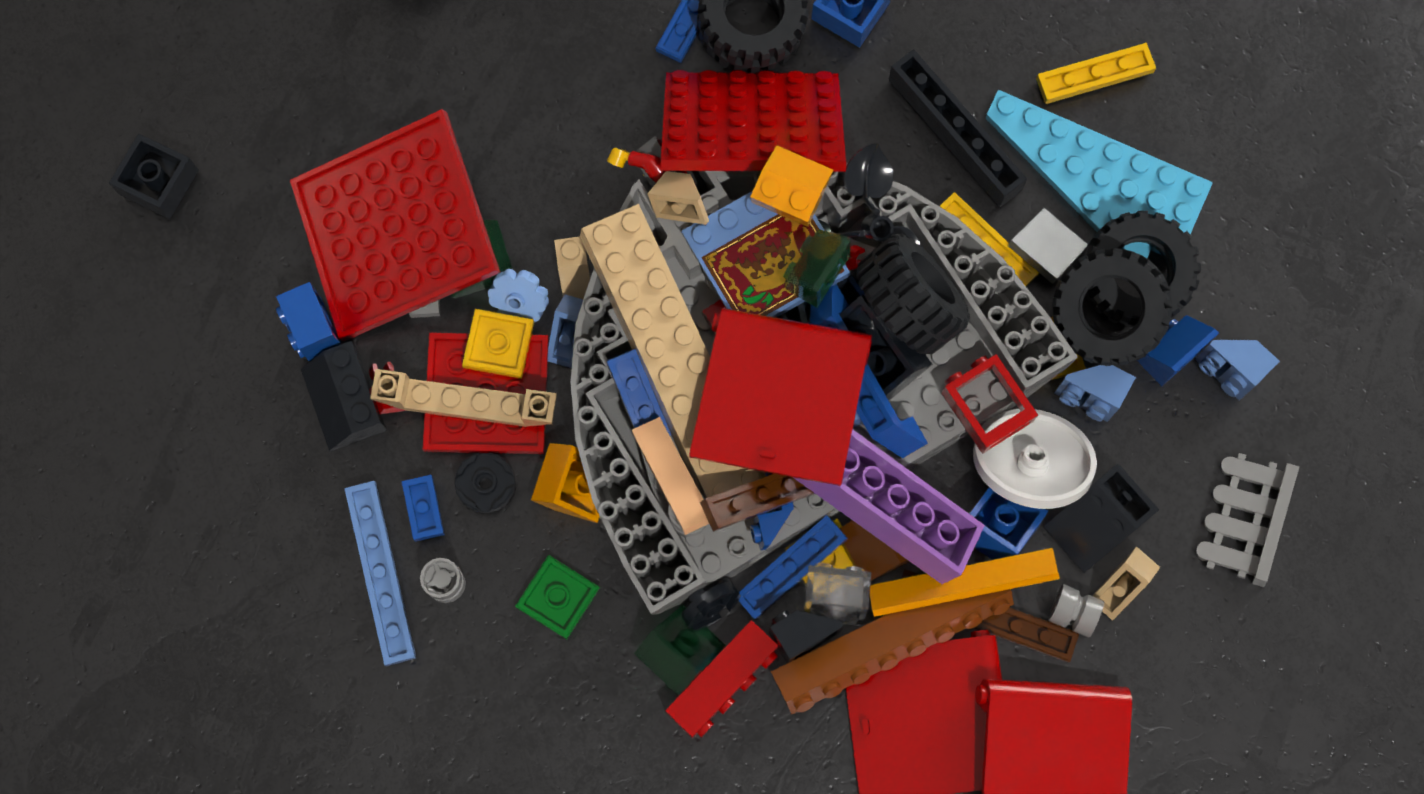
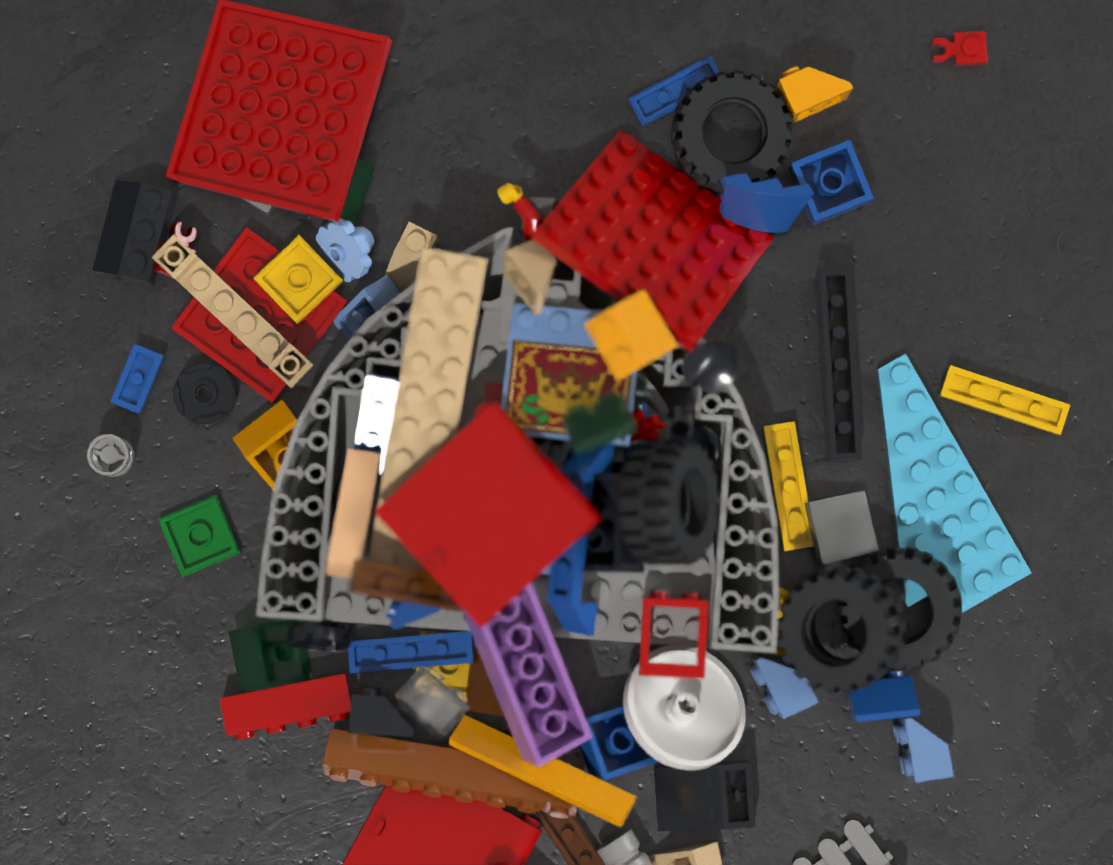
camera: 30 degrees right, 10 degrees up
blue brick [276,282,342,362] -> none
medium blue plate [344,481,416,666] -> none
none -> blue slope [720,173,814,233]

